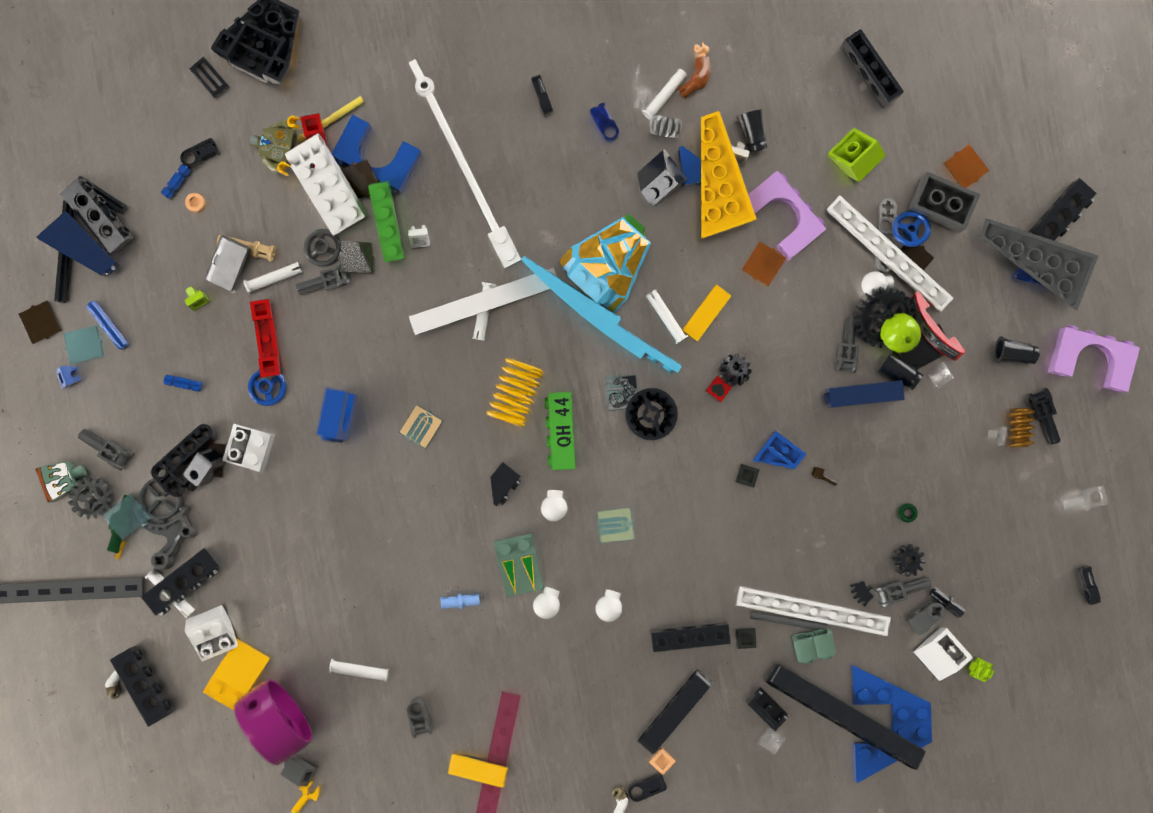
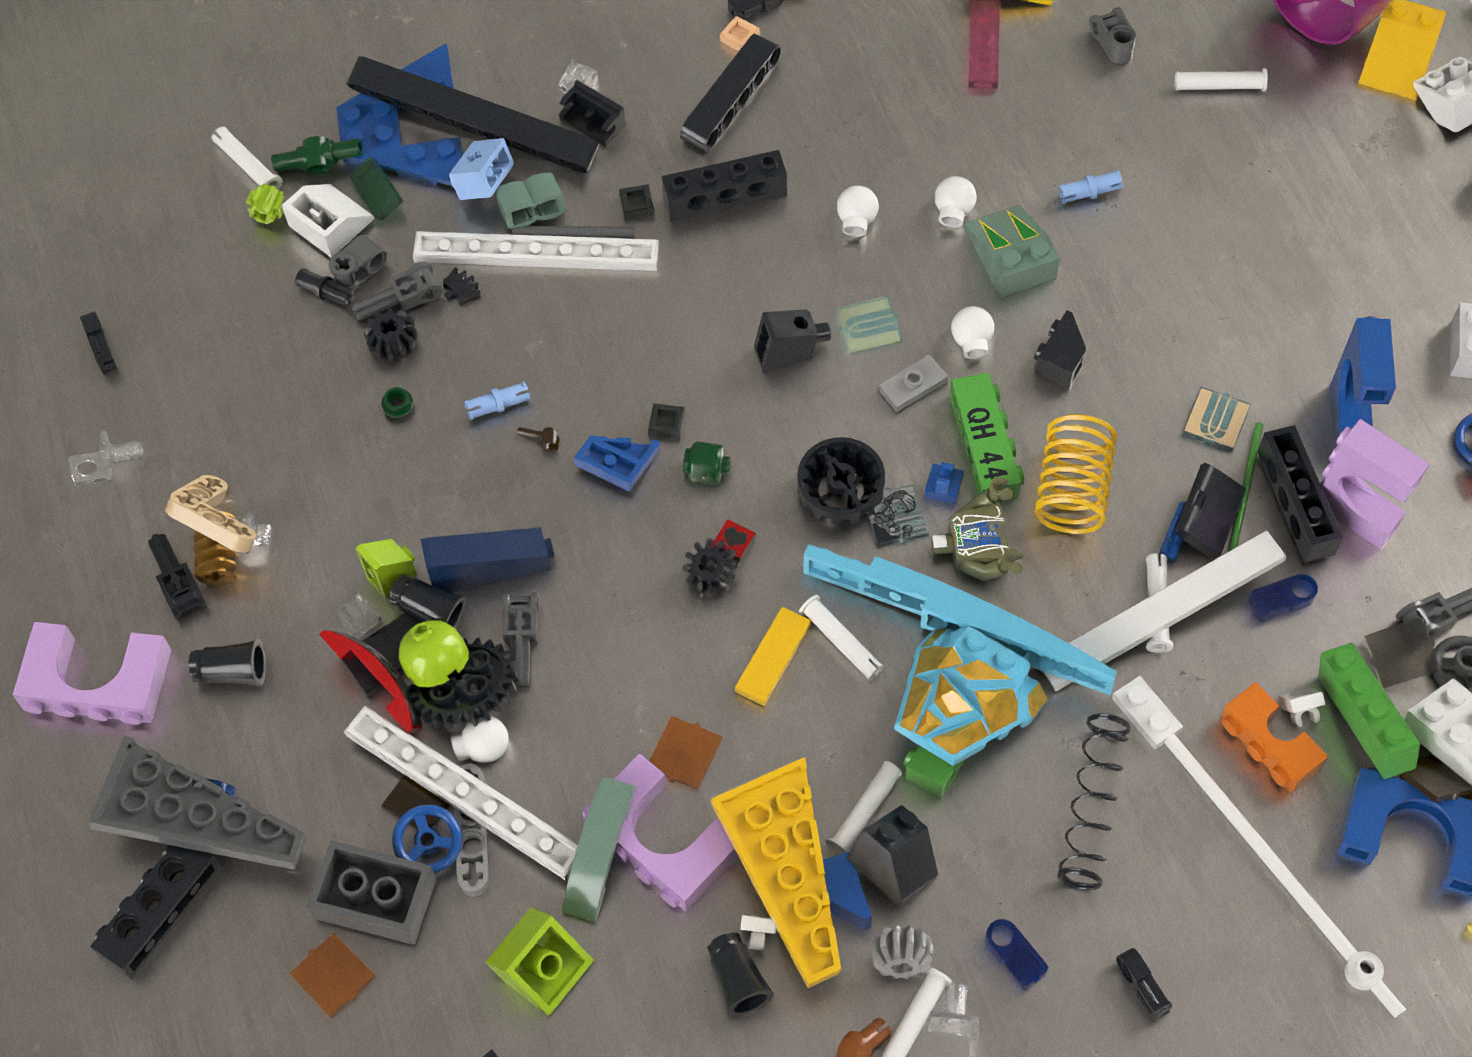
camera: 175 degrees right, 25 degrees down
none -> tan beam [165,475,256,553]
none -> white pin [212,127,283,190]
none -> dark green pin [271,136,363,174]
none -> clear green tile [349,156,403,221]
none -> lime slope [355,539,417,599]
none -> light blue brick [449,138,514,200]
none -> light blue pin [464,381,530,420]
none -> sand green slope [562,776,637,922]
none -> dark green head [683,441,731,485]
none -> black torso [754,309,831,372]
none -> white pin [825,761,902,855]
none -> light grey plate [878,354,949,413]
none -> blue tile [924,462,964,504]
none -> olive torso [931,477,1024,581]
none -> black piece [1057,713,1131,890]
none -> blue axle [1159,501,1186,562]
none -> black piece [1175,463,1246,559]
none -> orange arch [1220,682,1329,793]
none -> bright green axle [1228,422,1264,552]
none -> clear blue piece [1248,574,1318,622]
none -> black brick [1257,425,1343,563]
none -> lavender arch [1320,419,1430,549]

